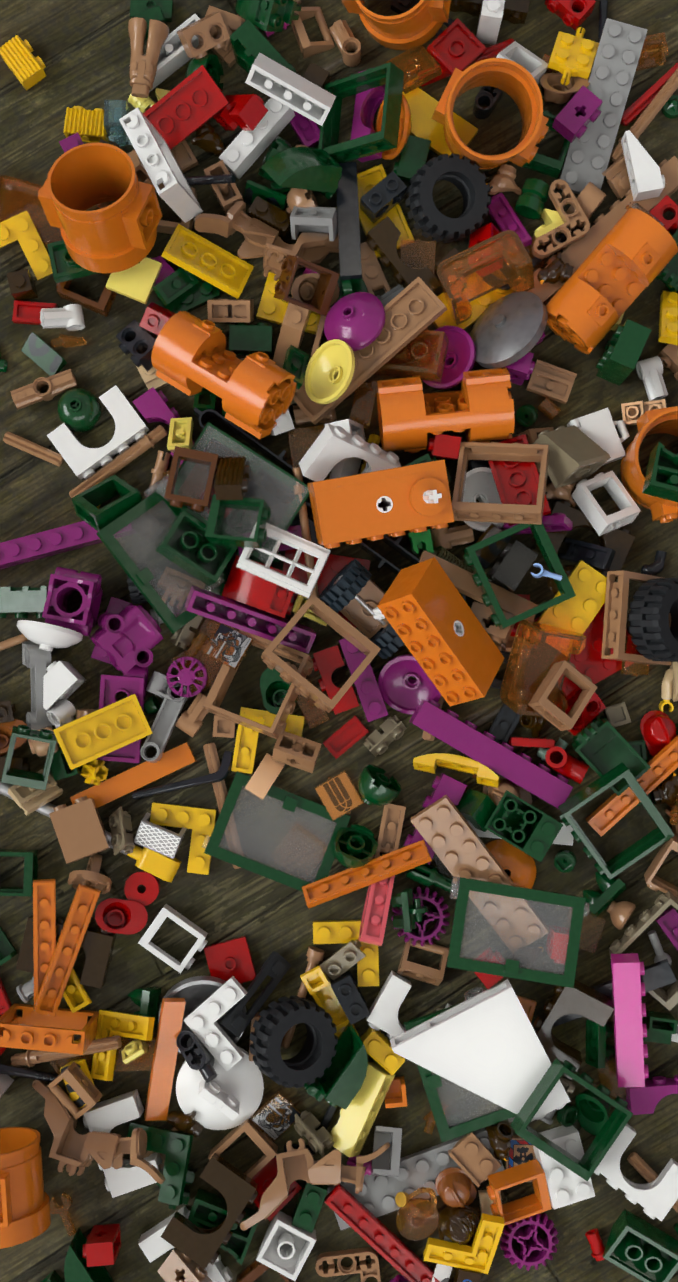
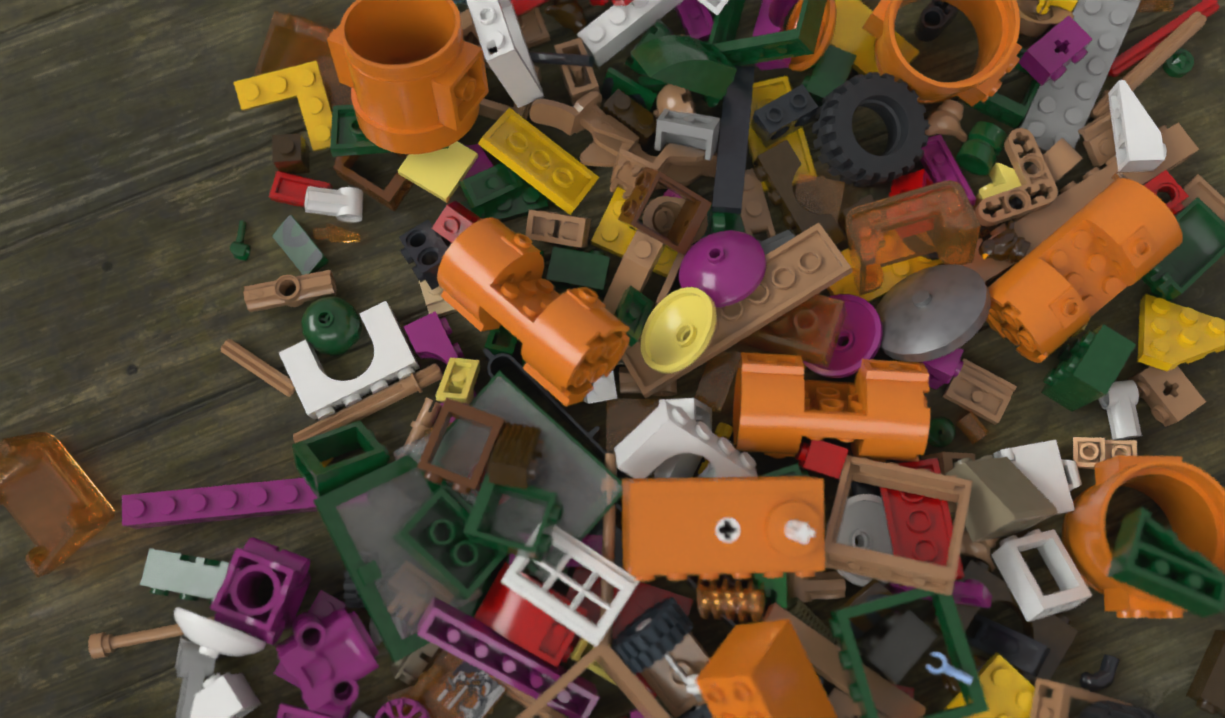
camera: 15 degrees right, 10 degrees down
none -> clear orange piece [697,578,765,622]

